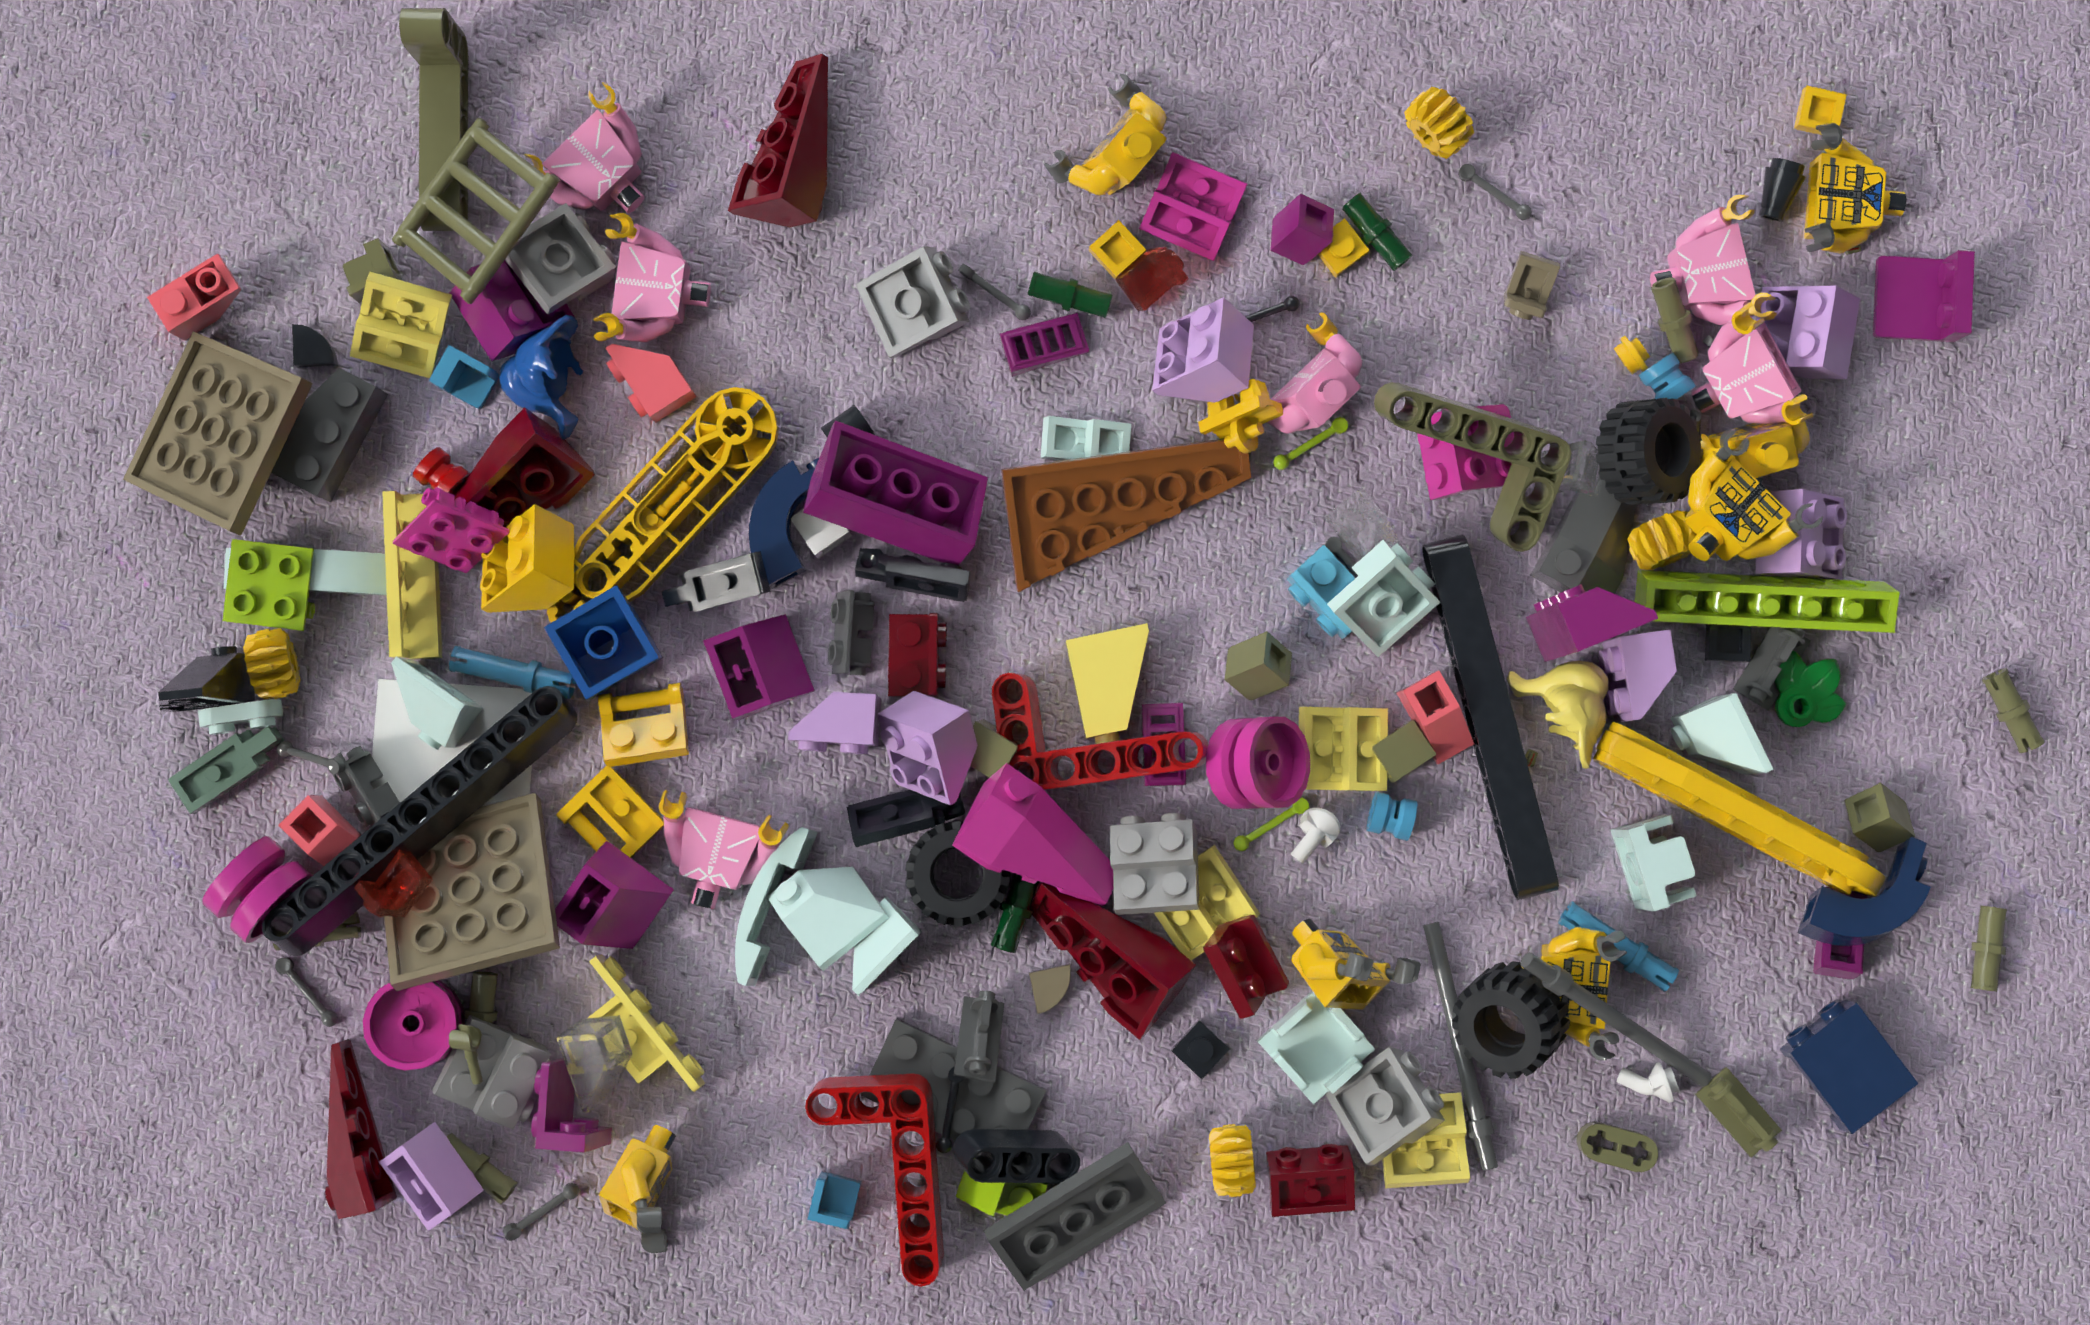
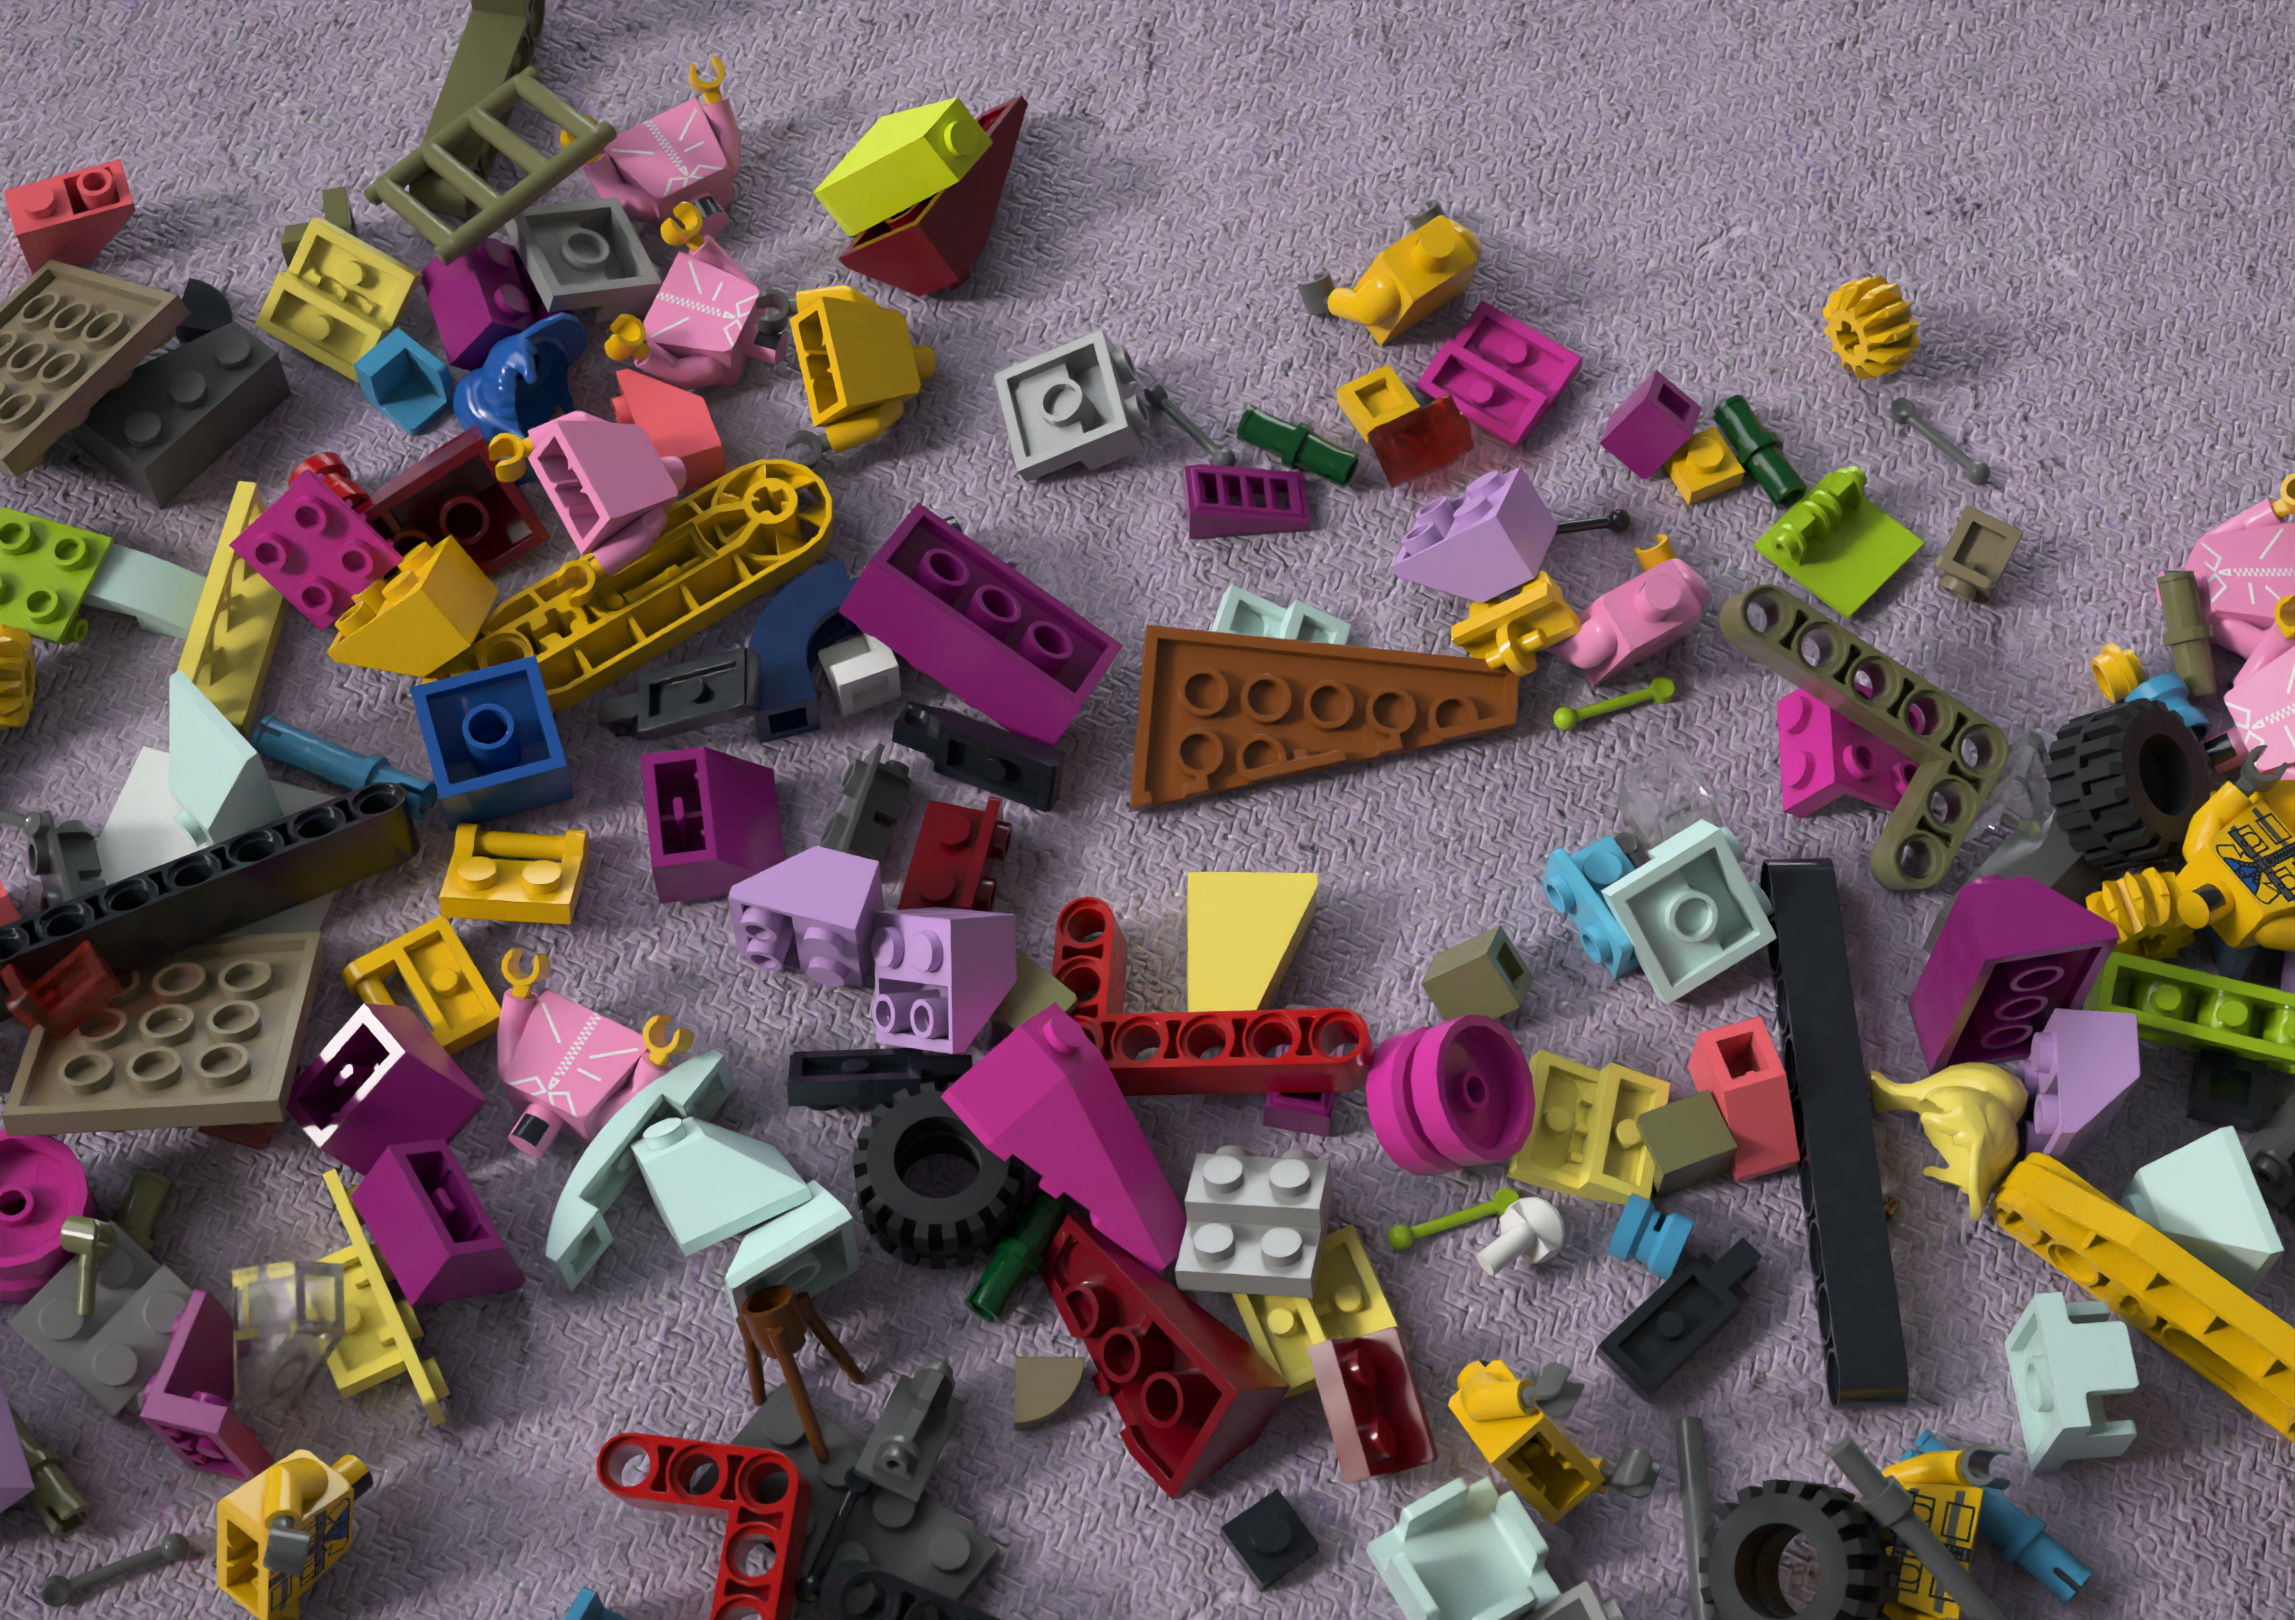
camera: 10 degrees right, 25 degrees down
none -> magenta slope [351,1138,526,1307]
none -> bright pink torso [489,411,687,607]
none -> reddish brown plant [735,1285,865,1463]
none -> yellow torso [756,285,936,470]
none -> neon yellow slope [813,97,993,237]
none -> black hinge [1596,1237,1763,1402]
none -> lime hinge [1752,466,1925,620]

